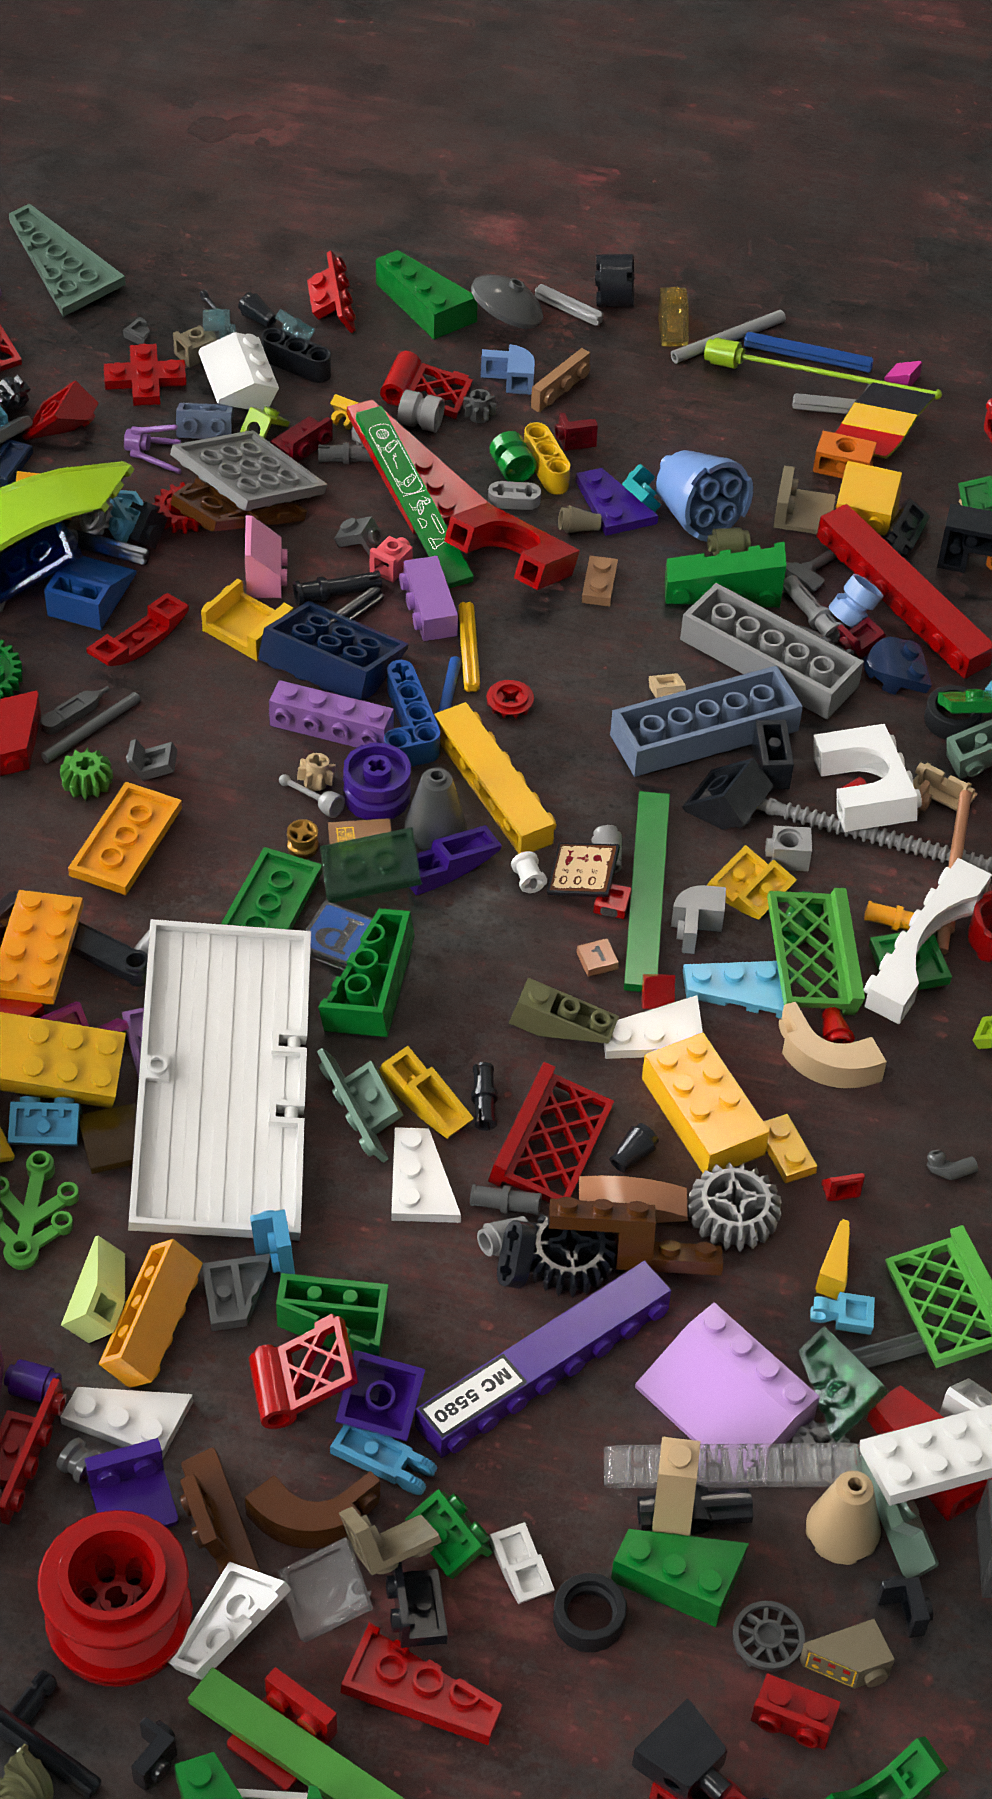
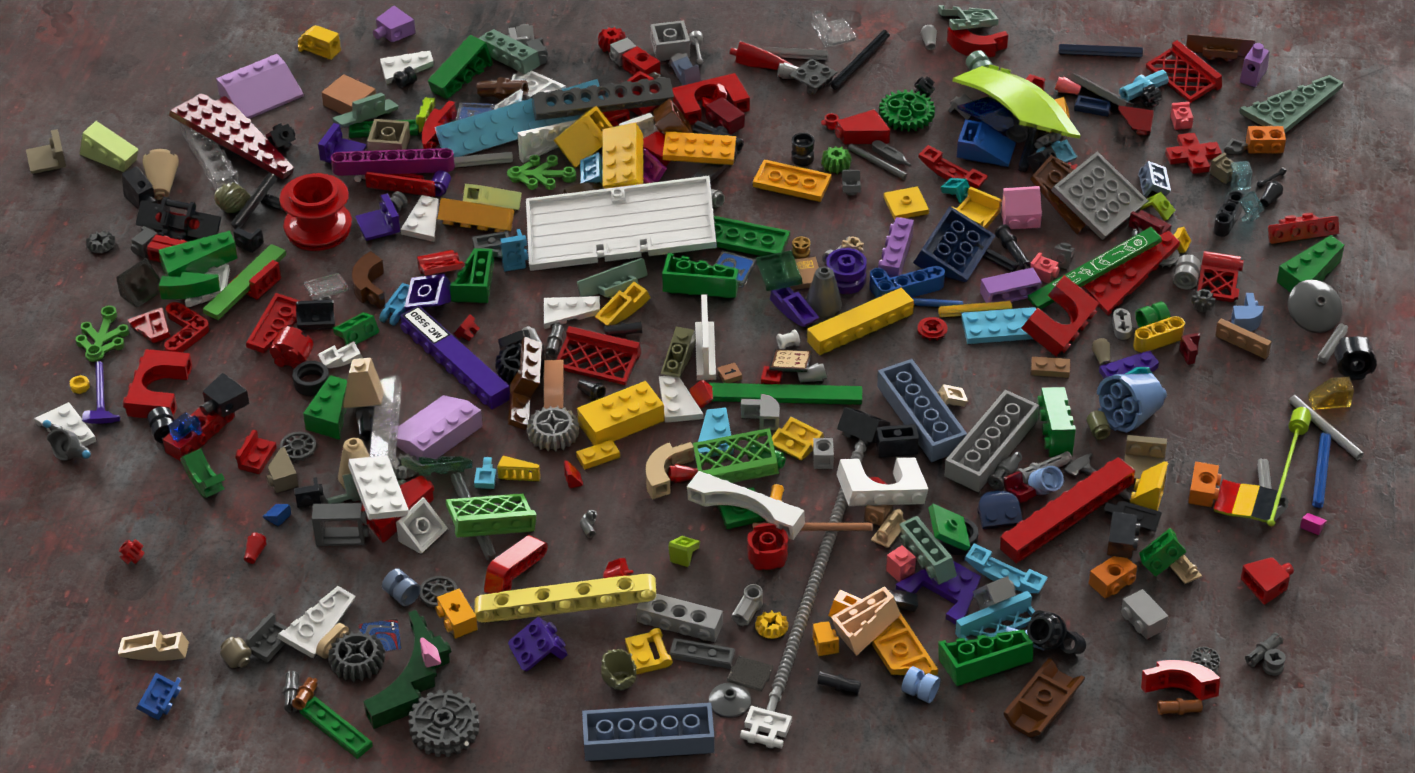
camera: 90 degrees right, 5 degrees down
medium lavender plant [124,425,181,474] -> none
white wing [168,1562,292,1680] -> none
reddish brown bracket [179,1447,262,1575] -> none
white slope [198,332,279,410] -> none
dark tan bracket [339,1507,441,1575] -> none
none -> blue slope [263,504,291,526]
none -> red brick [270,326,314,369]
none -> red tile [454,314,480,341]
none -> white fence [695,294,716,380]
none -> black wheel [791,133,815,166]
none -> yellow plate [884,186,929,220]
none -> teal bracket [940,178,970,203]
none -> medium azure plate [961,307,1036,344]
none -> coral brick [1170,102,1193,130]
none -> orange brick [1246,126,1286,153]

